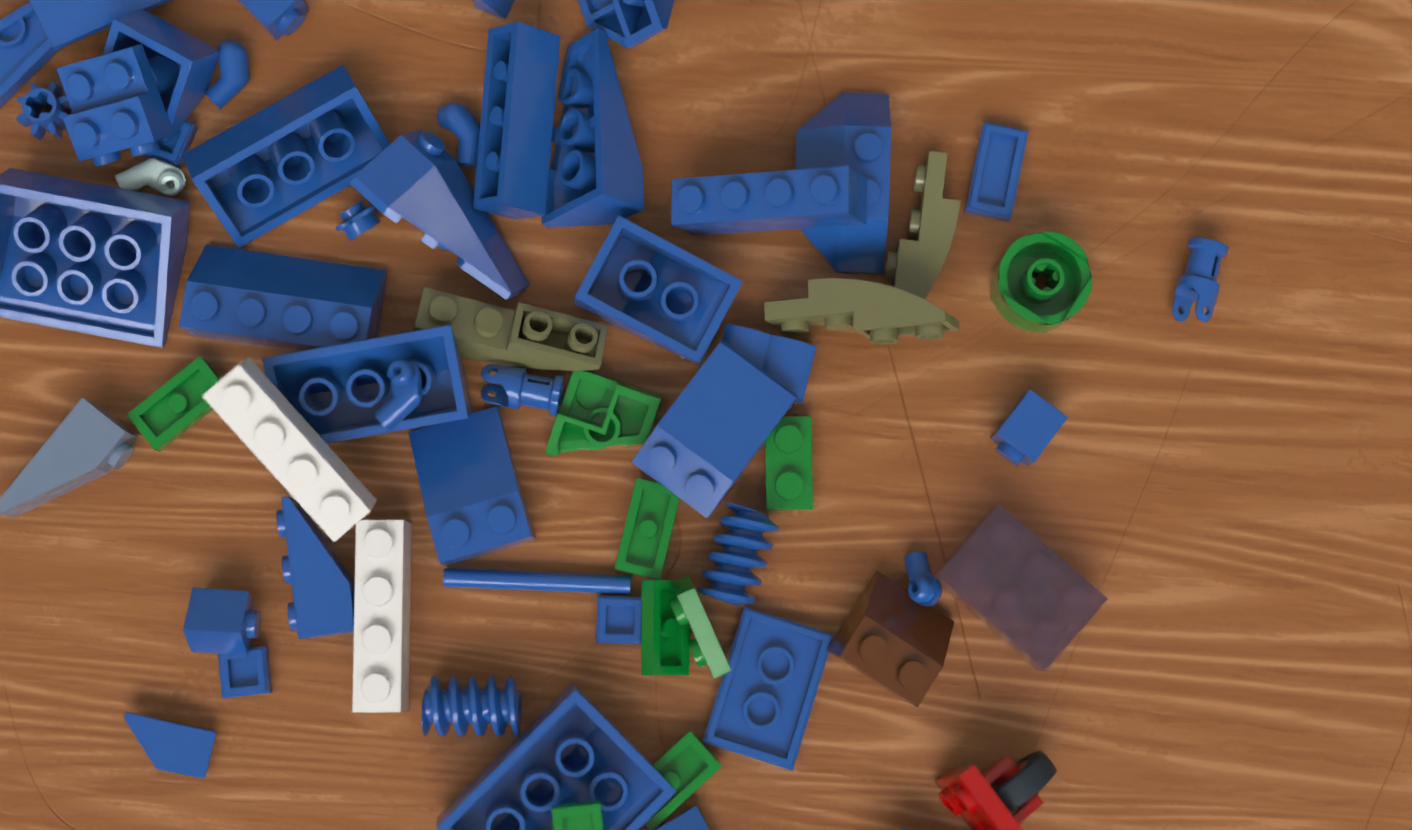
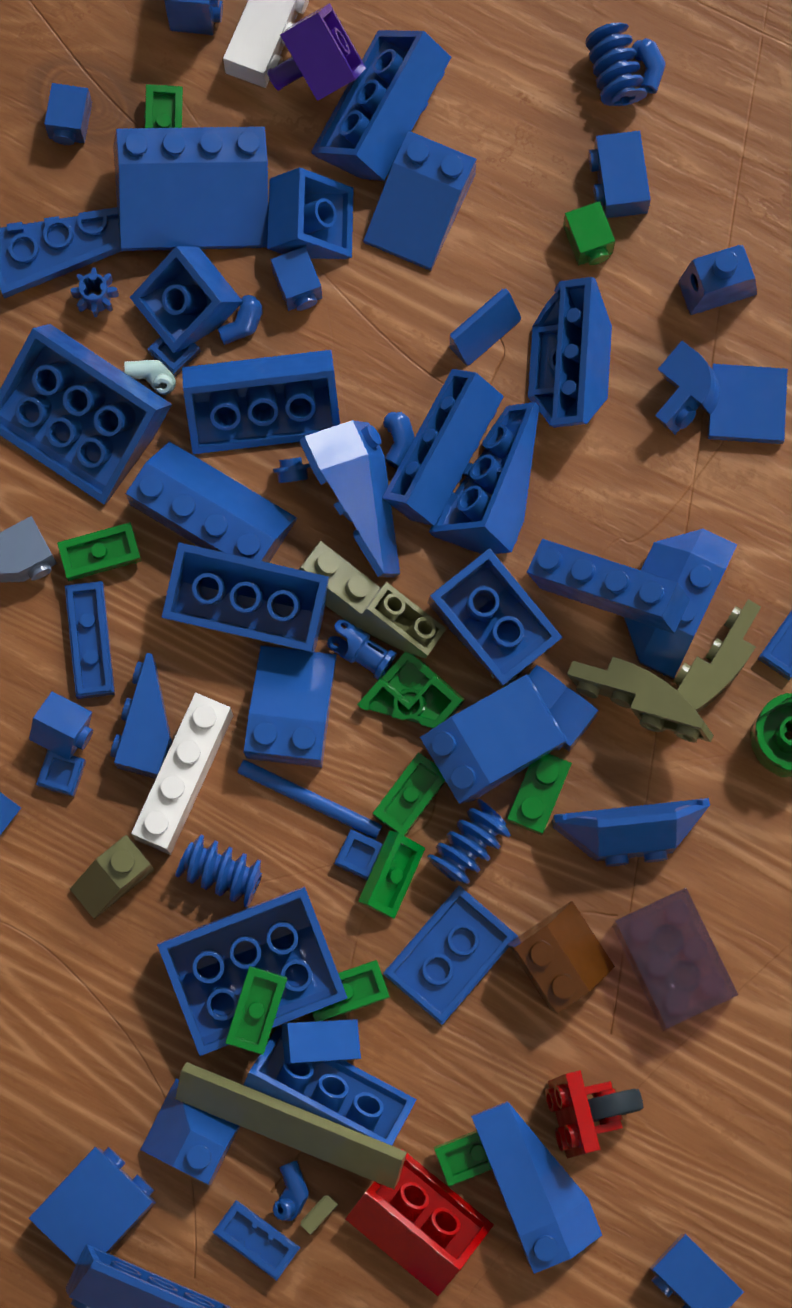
camera: 25 degrees right, 5 degrees down
blue plate [56,44,174,166] -> none
white brick [202,358,377,542] -> none
blue arm [374,359,422,431] -> none
plate [669,575,731,679] -> none
blue arm [904,551,942,606] -> none
blue brick [990,389,1068,466] -> none
none -> blue tile [65,581,115,699]
none -> olive slope [70,835,154,919]
none -> blue wedge [552,798,710,867]

